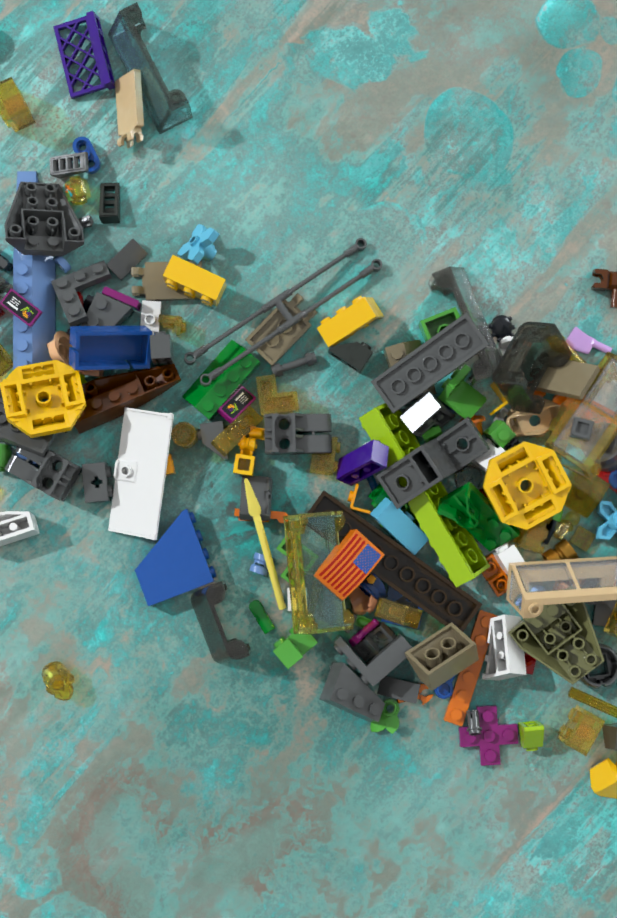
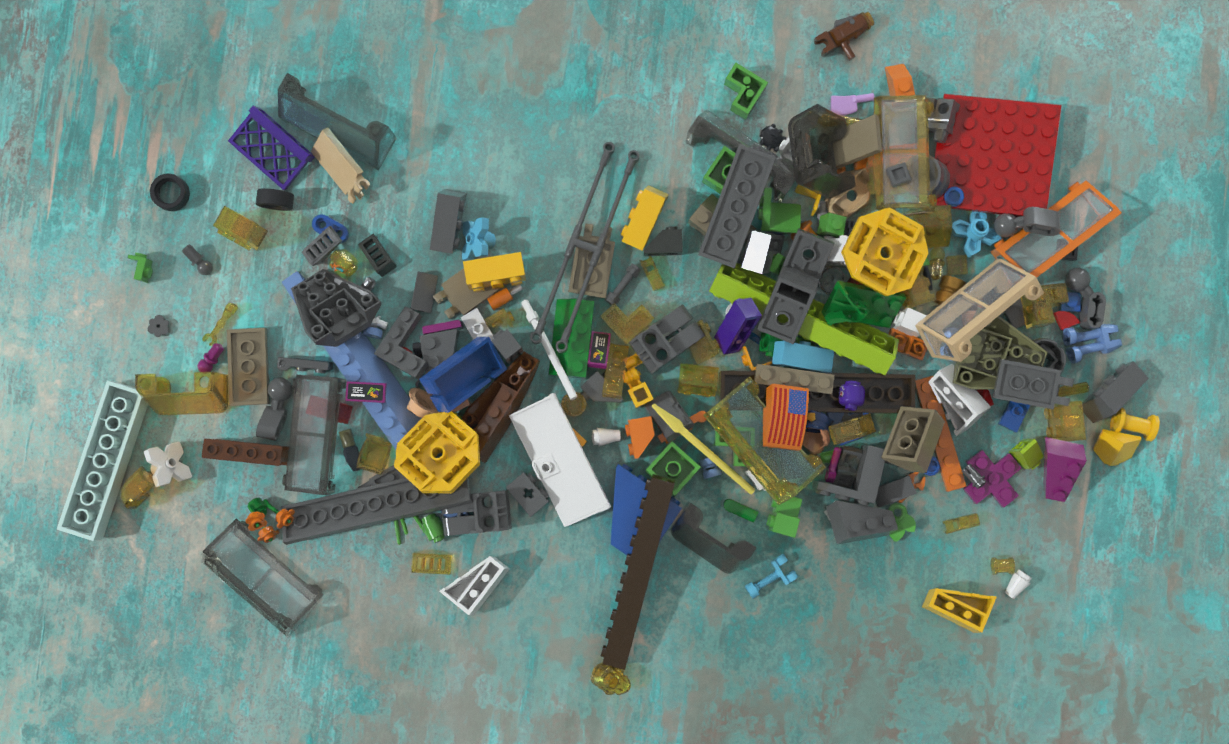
camera: 30 degrees left, 0 degrees up
none -> black tyre [256,188,294,211]
none -> white bar [369,316,389,330]
none -> dark grey wedge [430,189,467,254]
none -> orange piece [487,285,523,311]
none -> white bar [521,300,578,400]
none -> white cone [592,428,621,447]
none -> dark brown brick [601,474,676,670]
none -> orange slope [625,416,655,459]
none -> clear yellow bar [639,255,665,291]
none -> bright green brick [646,441,701,498]
none -> clear yellow bracket [677,363,719,397]
none -> bright green brick [724,63,768,120]
none -> medium azure bar [745,554,798,599]
none -> dark tan plate [754,364,835,394]
none -> dark purple head [839,381,865,411]
none -> yellow wedge [922,588,997,633]
none -> clear yellow bar [942,513,980,534]
none -> clear yellow bush [991,557,1015,575]
none -> dark grey tile [992,359,1074,409]
none -> blue plate [998,401,1030,433]
none -> white cone [1005,569,1032,599]
none -> magenta wedge [1043,437,1087,502]

